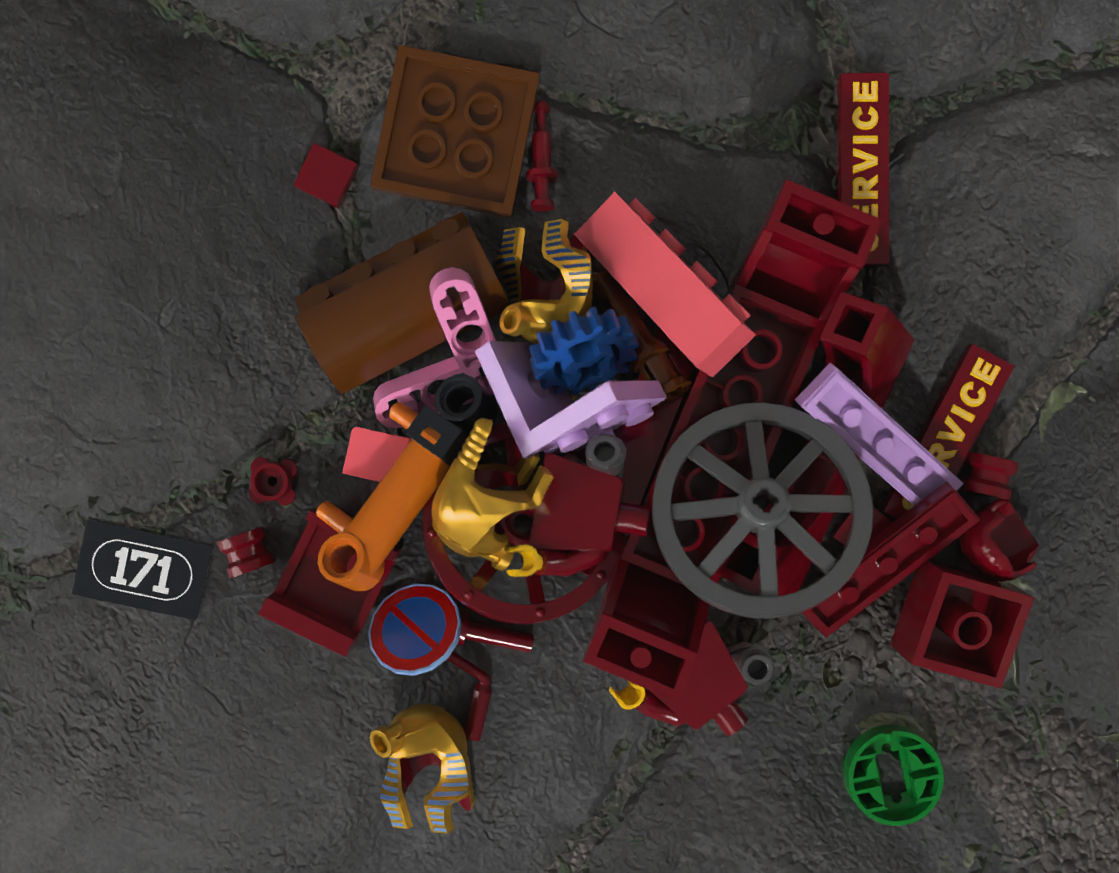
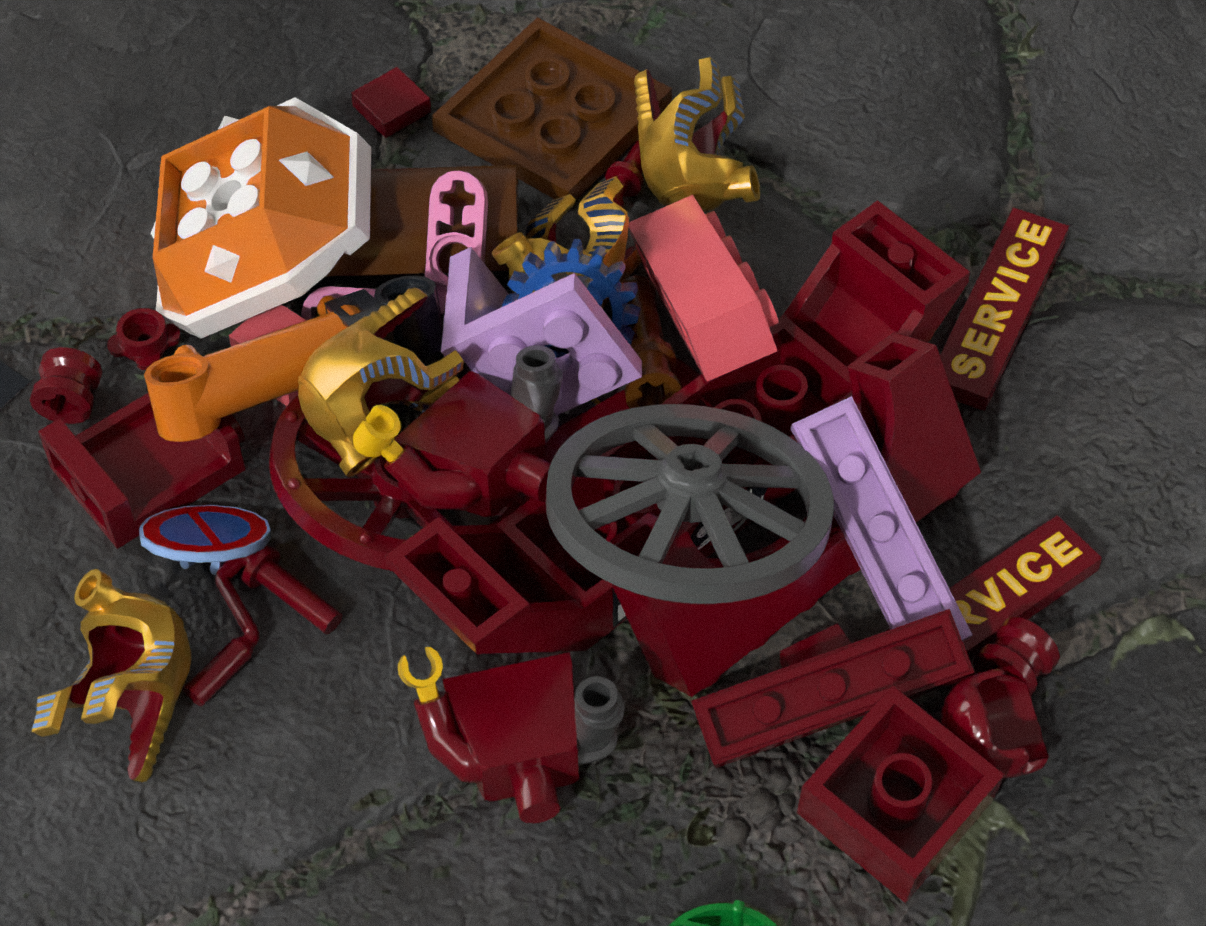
camera: 20 degrees right, 35 degrees down
none -> orange piece [151,97,371,339]
none -> pearl gold piece [634,57,760,212]

